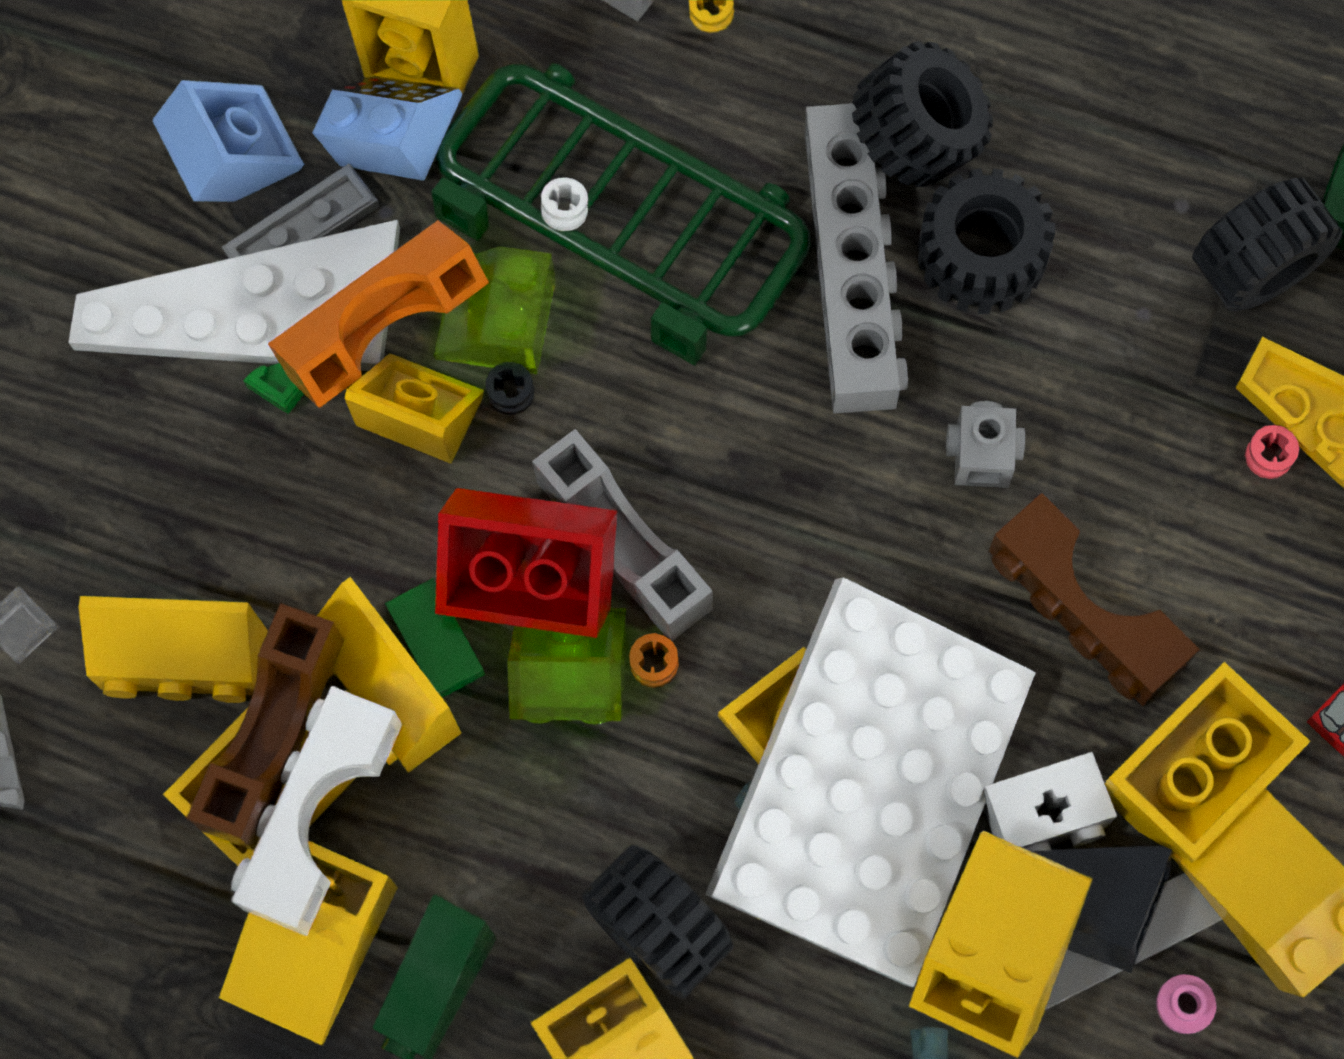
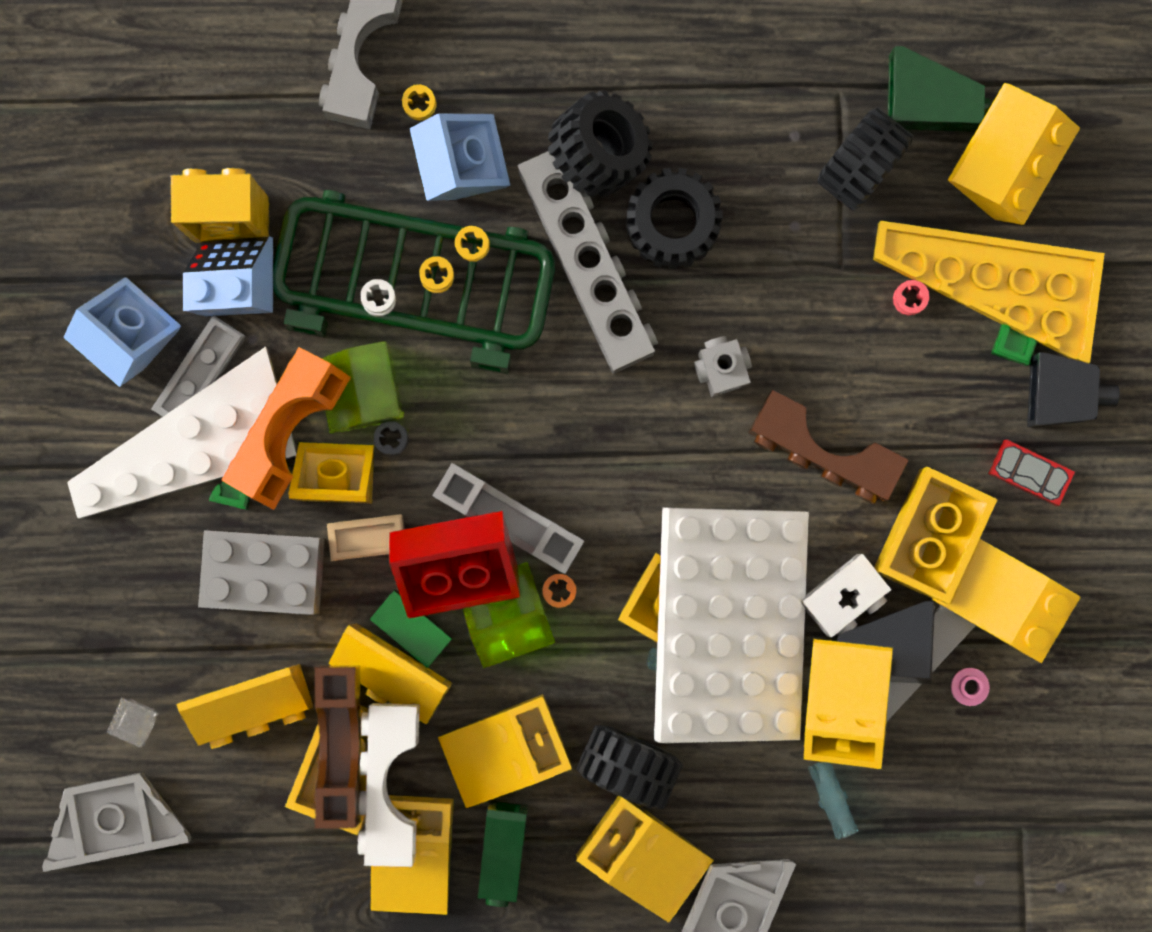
camera: 25 degrees left, 15 degrees up
none -> light grey brick [198,530,325,615]
none -> tan tile [327,514,405,561]
none -> light blue slope [410,113,511,201]
none -> yellow bush [419,256,454,293]
none -> yellow slope [438,694,572,808]
none -> yellow bush [455,226,490,262]

